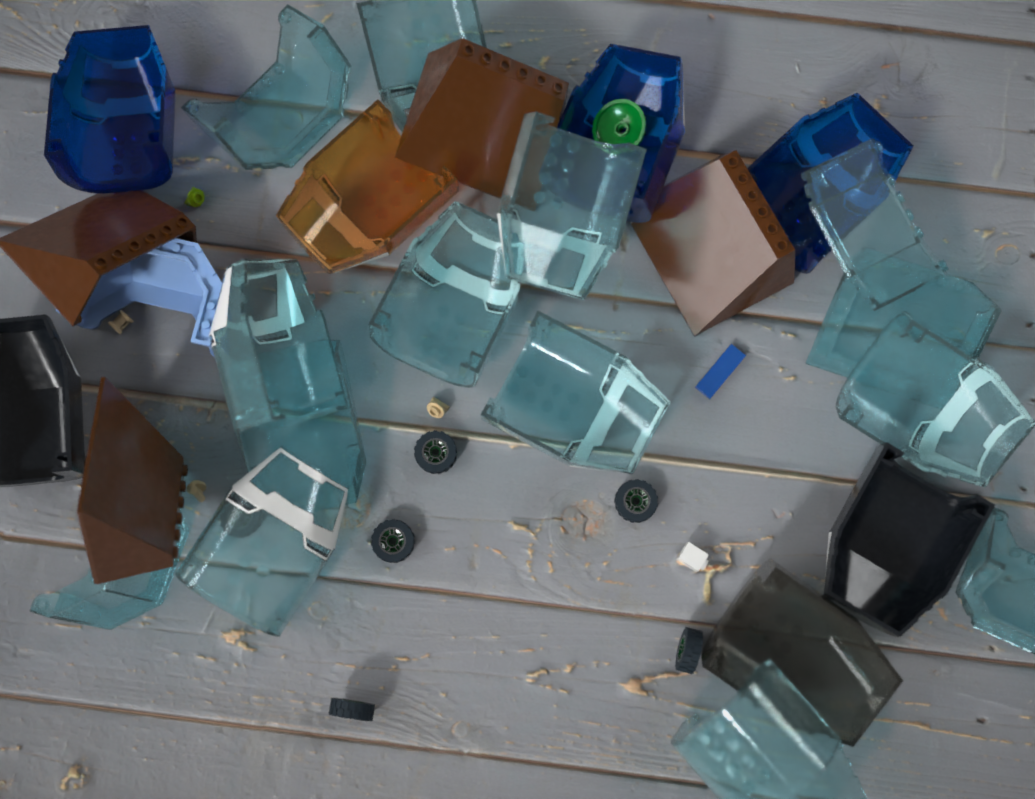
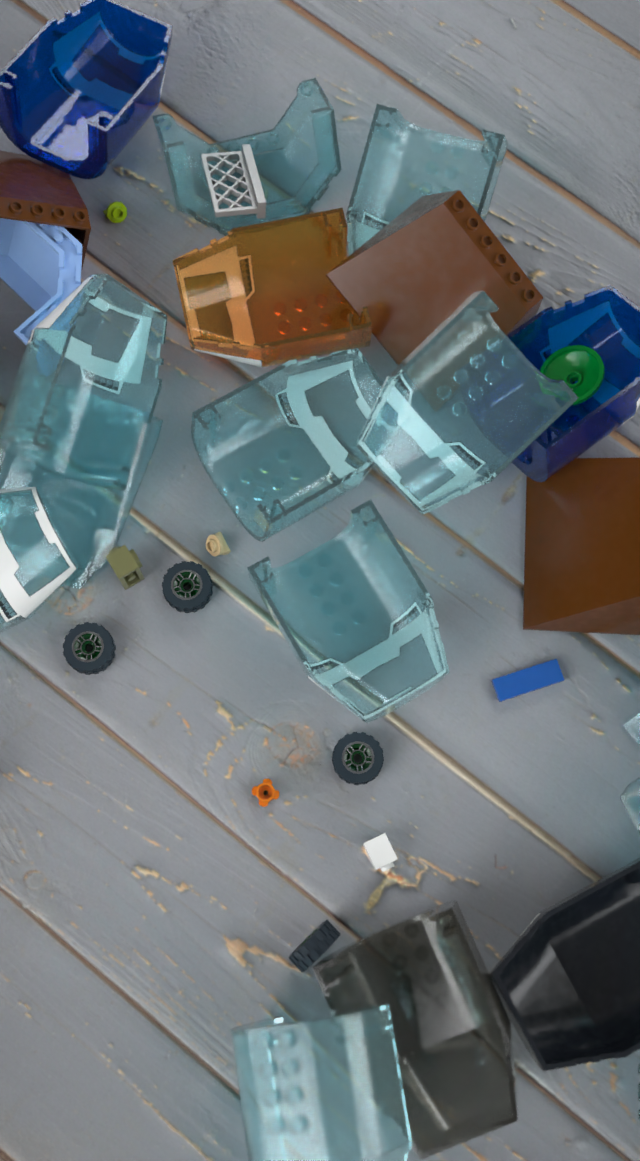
camera: 30 degrees right, 5 degrees down
none -> olive brick [105,545,145,590]
none -> light grey fence [201,144,266,219]
none -> orange plate [252,779,280,807]

